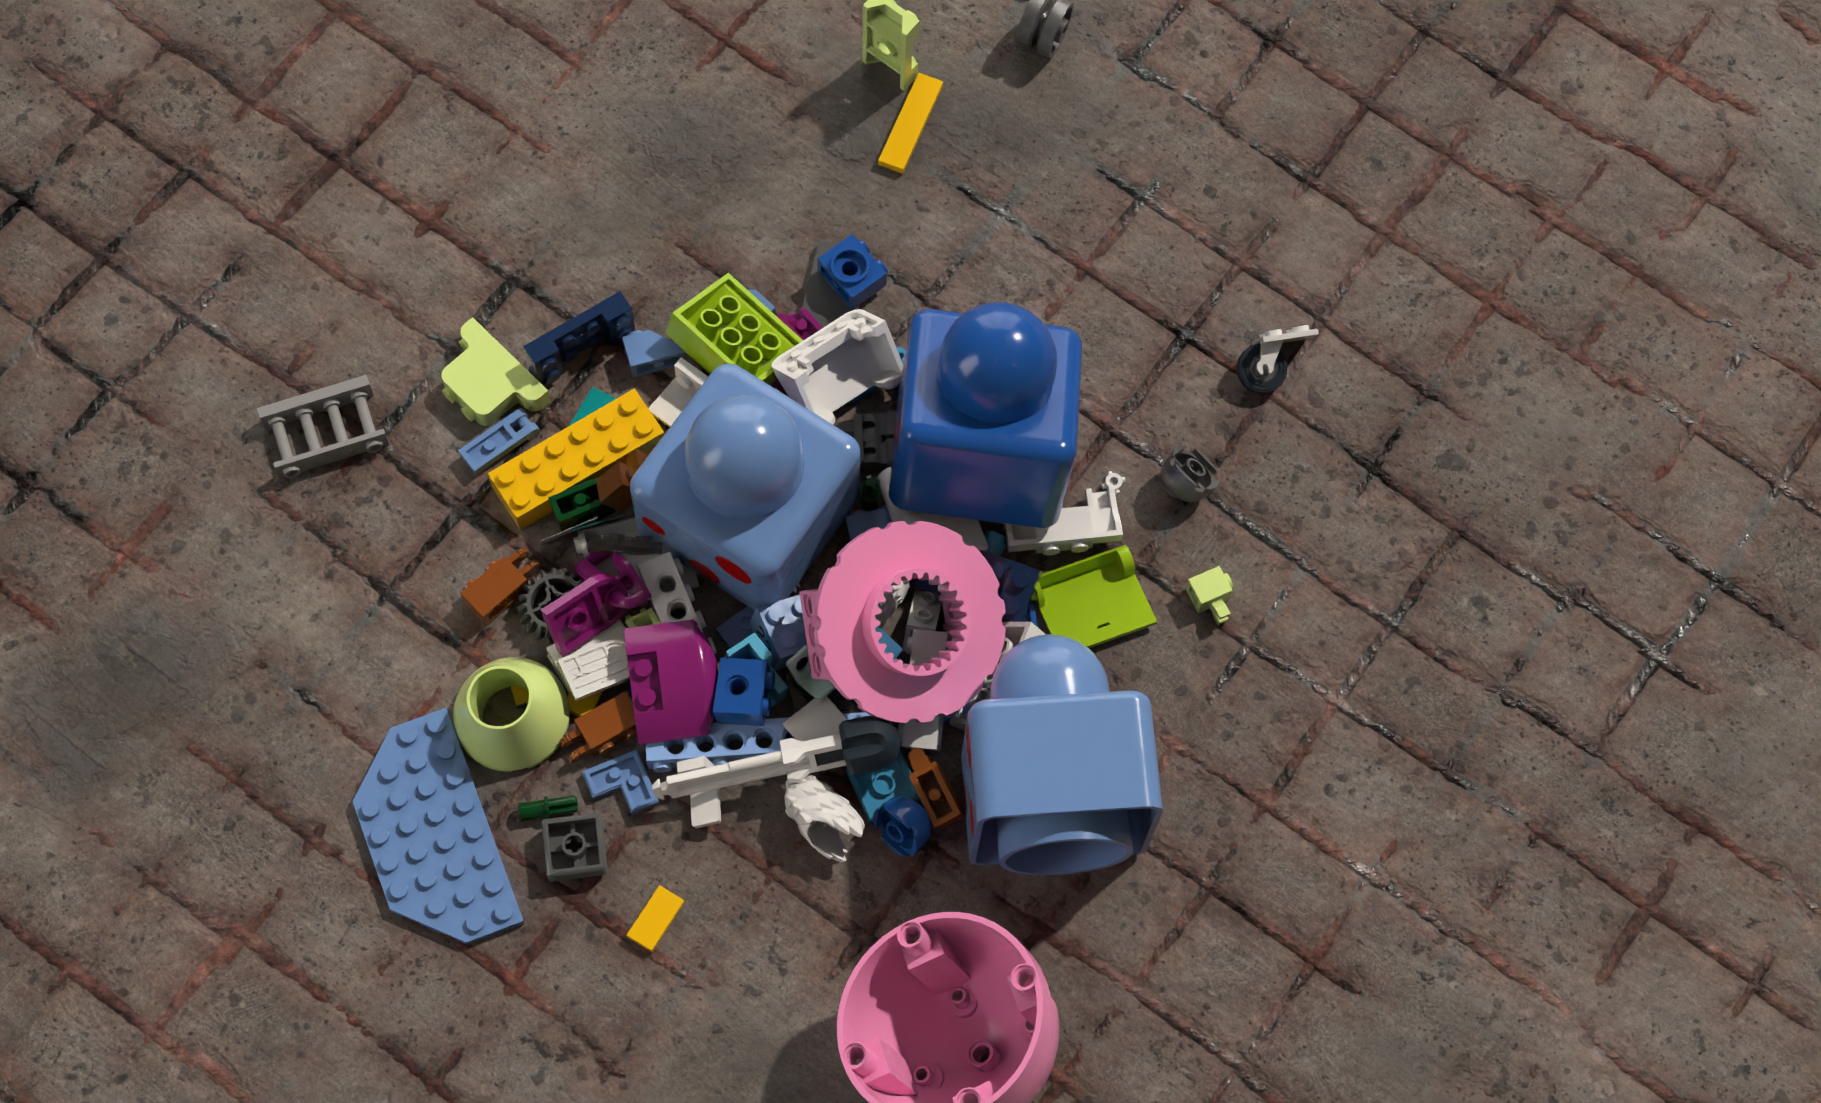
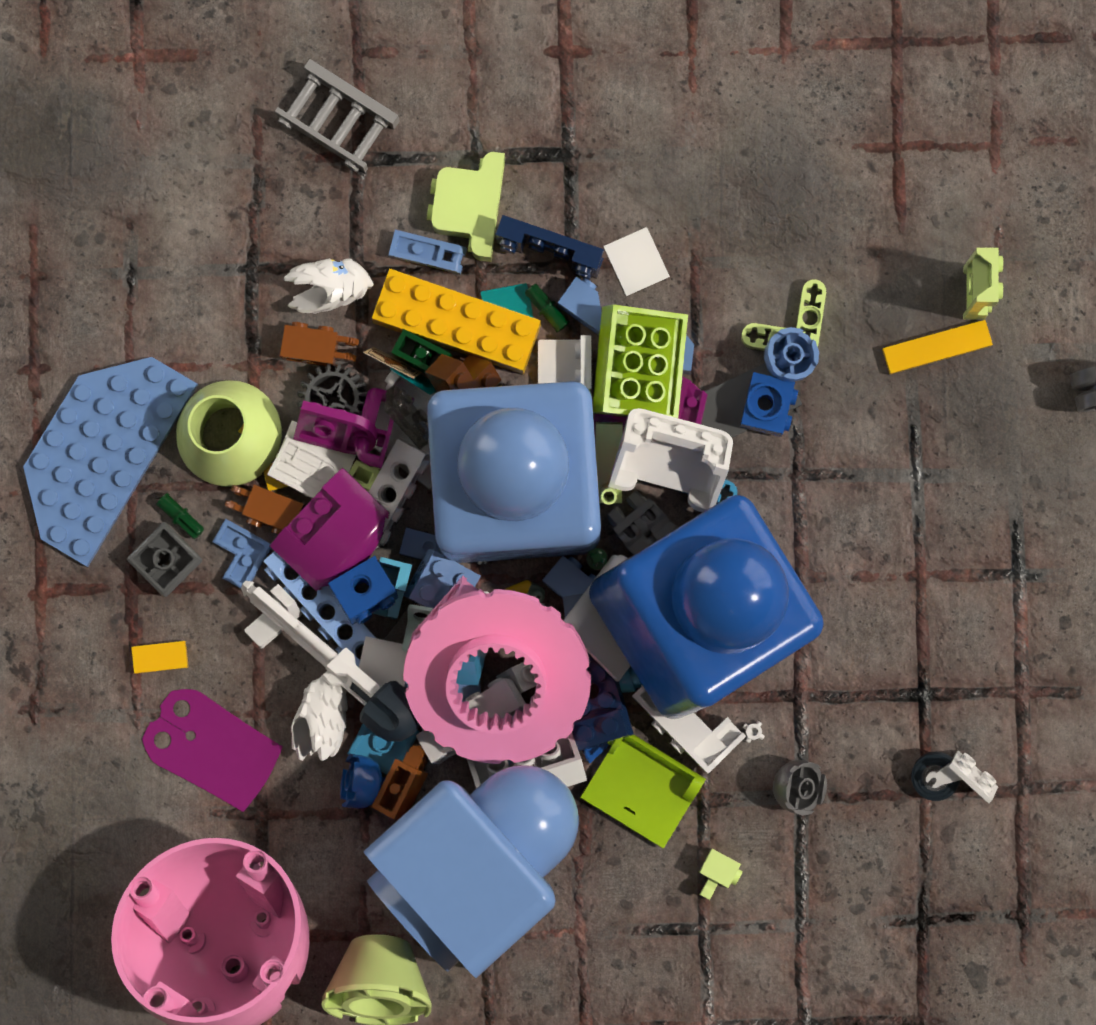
camera: 60 degrees right, 15 degrees up
none -> magenta piece [142,689,283,812]
none -> white head [284,258,374,314]
none -> yellowish green cone [321,935,432,1025]
none -> dark green axle [525,284,570,333]
none -> white sticker [604,227,670,296]
none -> yellowish green beam [741,279,826,351]
none -> medium blue cylinder [764,327,819,382]

